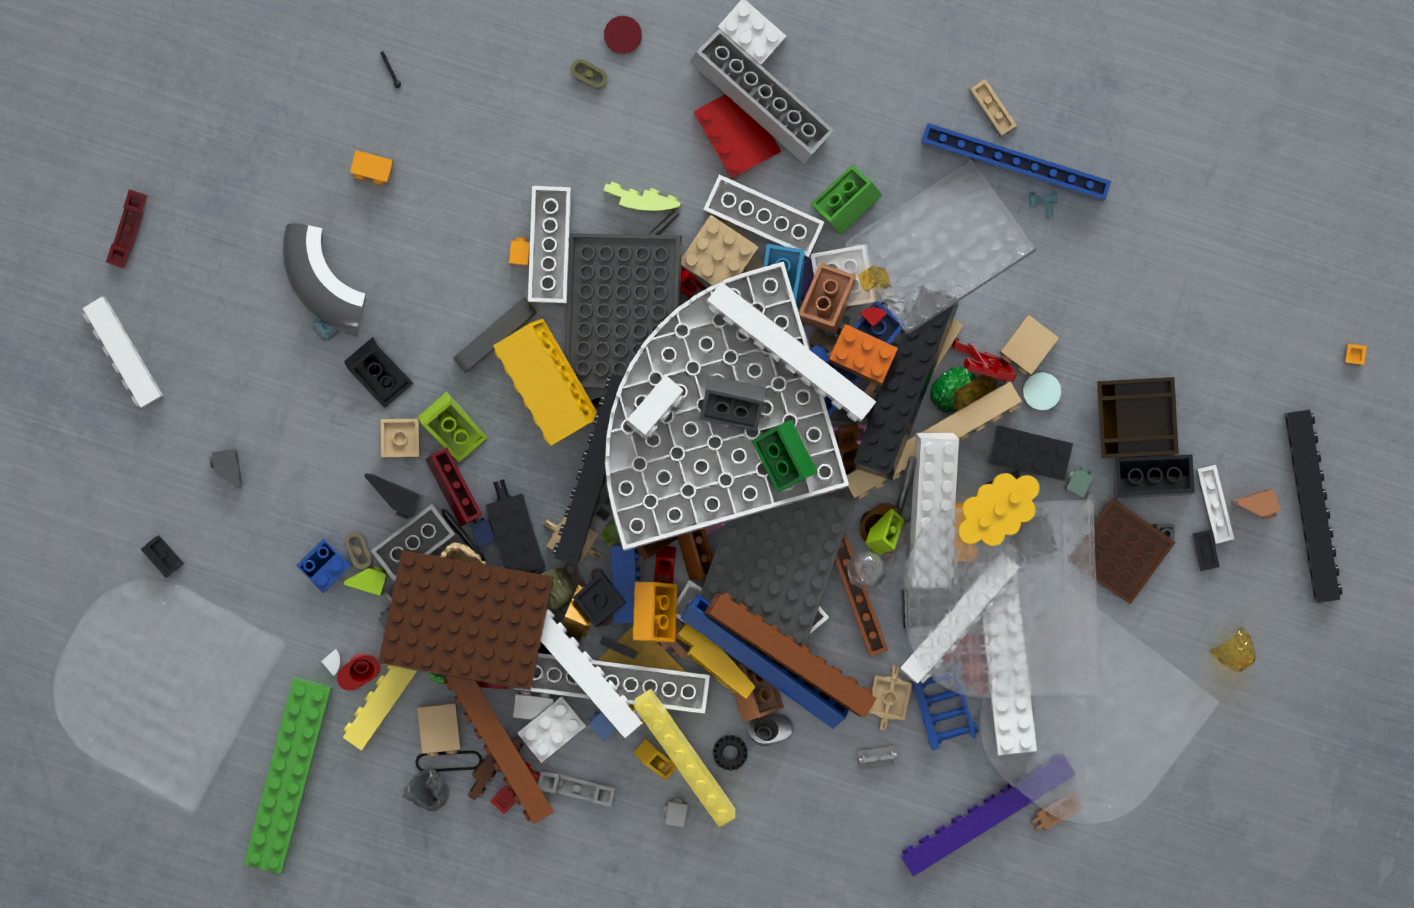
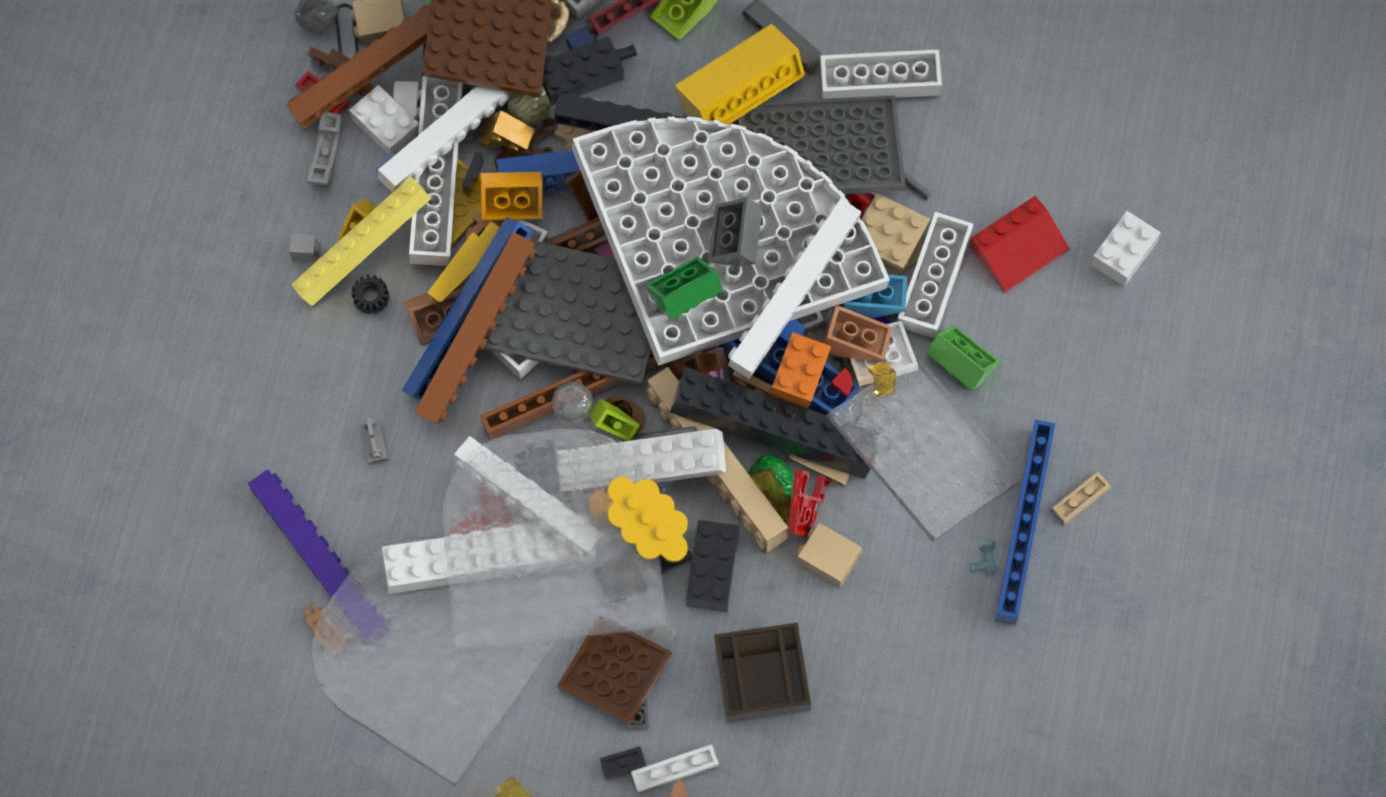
camera: 85 degrees right, 20 degrees down
black piece [441,509,485,561] -> none
light orange brick [509,237,530,266] -> none
olive plate [571,59,607,88] -> none
black plate [573,572,626,627] -> none
yellowish green slope [603,182,681,212] -> none
dark red tile [604,16,642,54] -> none
white brick [626,375,684,439] -> none
red slope [654,546,676,584] -> none
light grey brick [690,28,834,164] -> none
dark grey piece [747,714,793,746] -> none
tan plate [868,665,913,731] -> none
blue fence [911,663,979,750] -> none
light aqua tile [1023,372,1061,410] -> none
sand green brick [1065,467,1094,497] -> none
black slope [1114,454,1195,498] -> none

